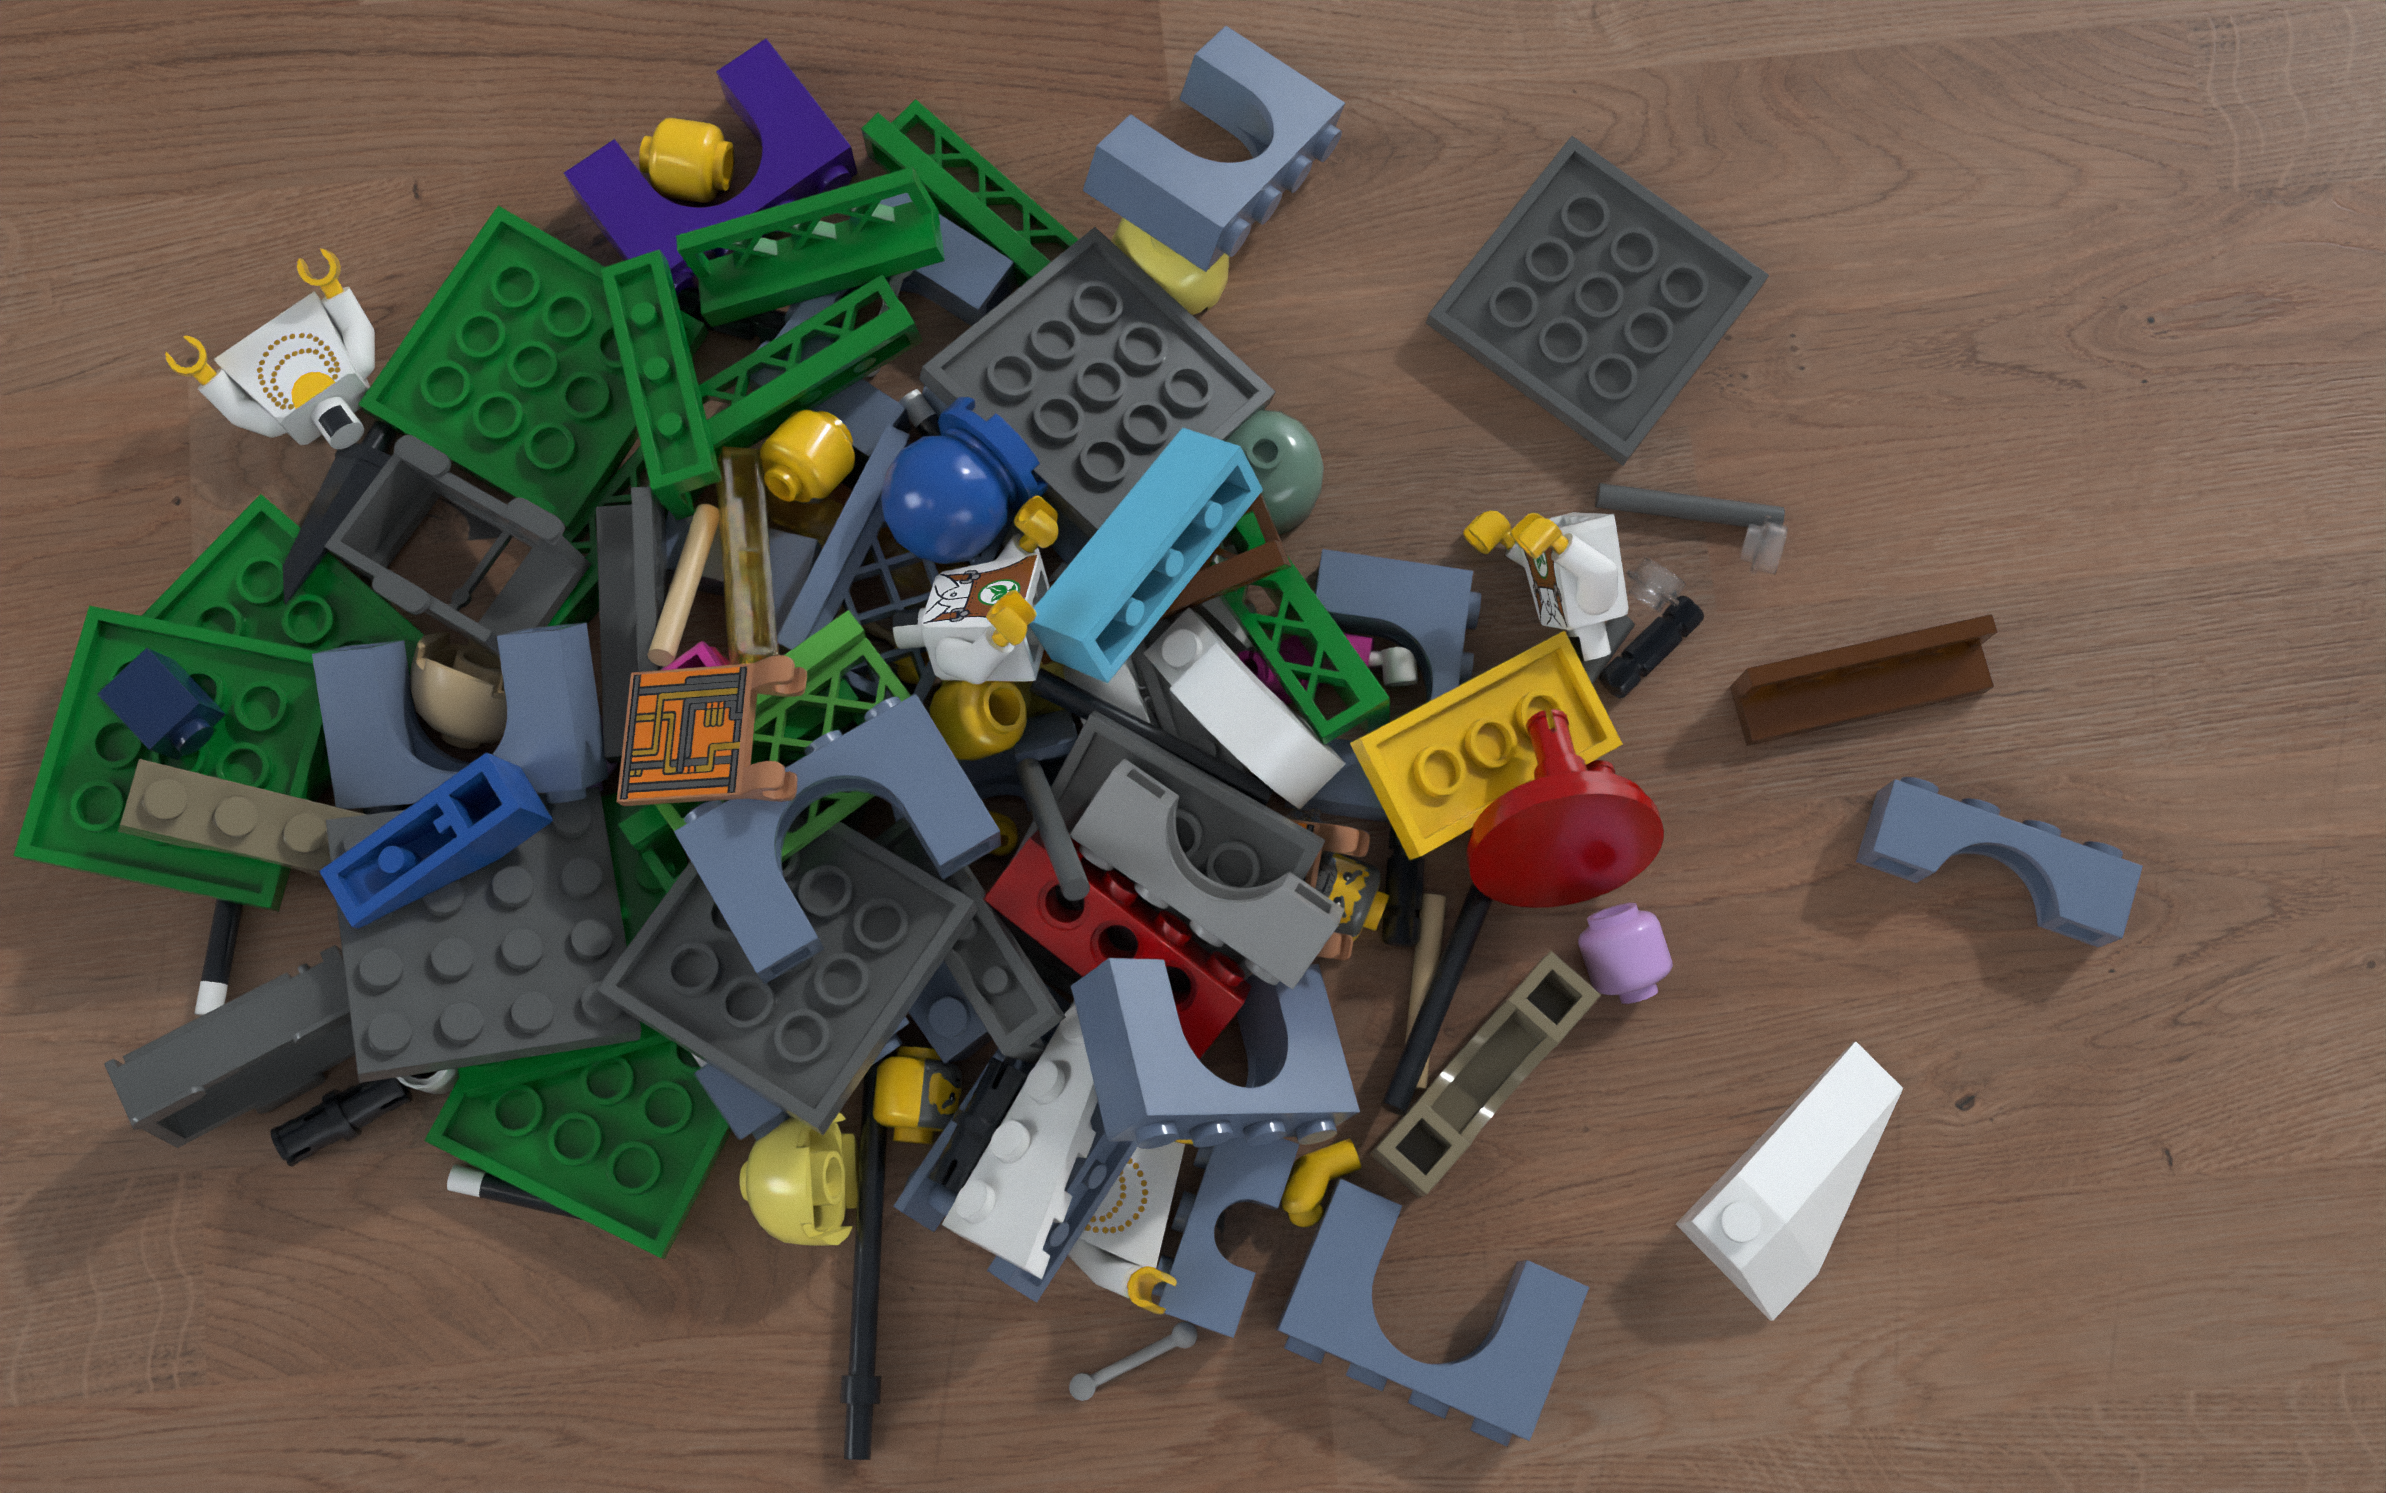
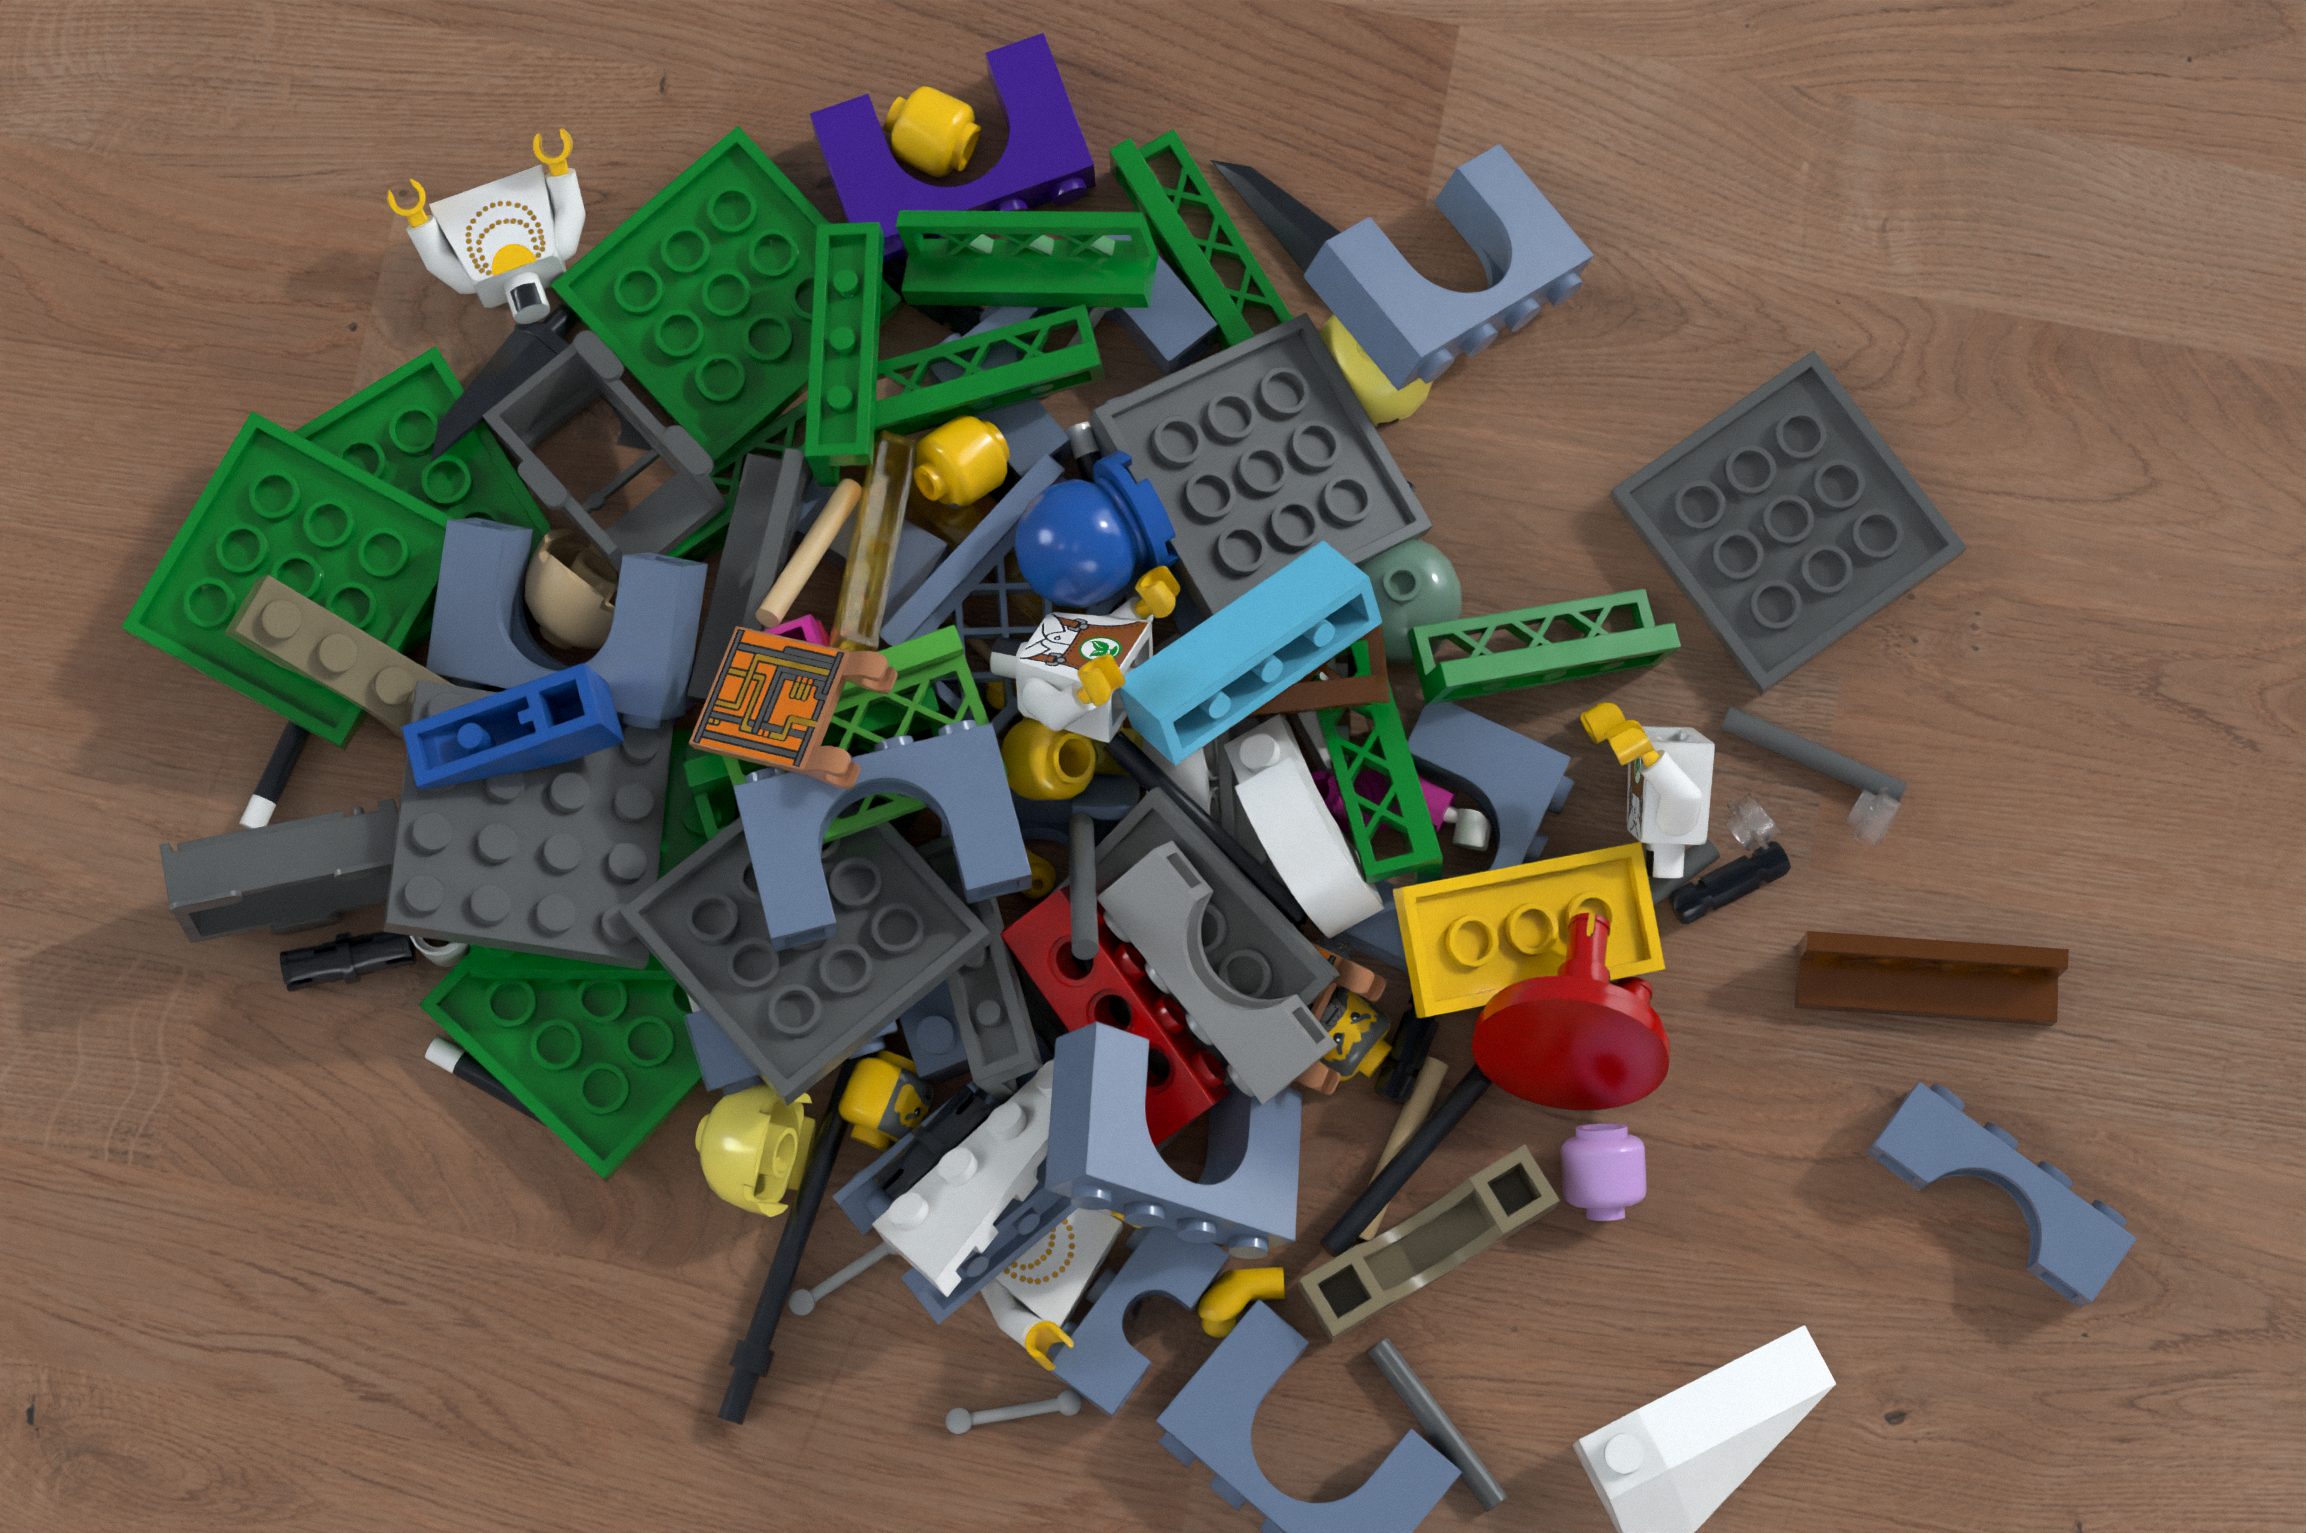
camera: 25 degrees right, 0 degrees up
dark blue brick [97,648,226,760] -> none
none -> light grey hinge [789,1239,899,1316]
none -> black bar [1210,160,1341,273]
none -> dark grey bar [1367,1337,1508,1512]
none -> green fence [1407,589,1681,706]

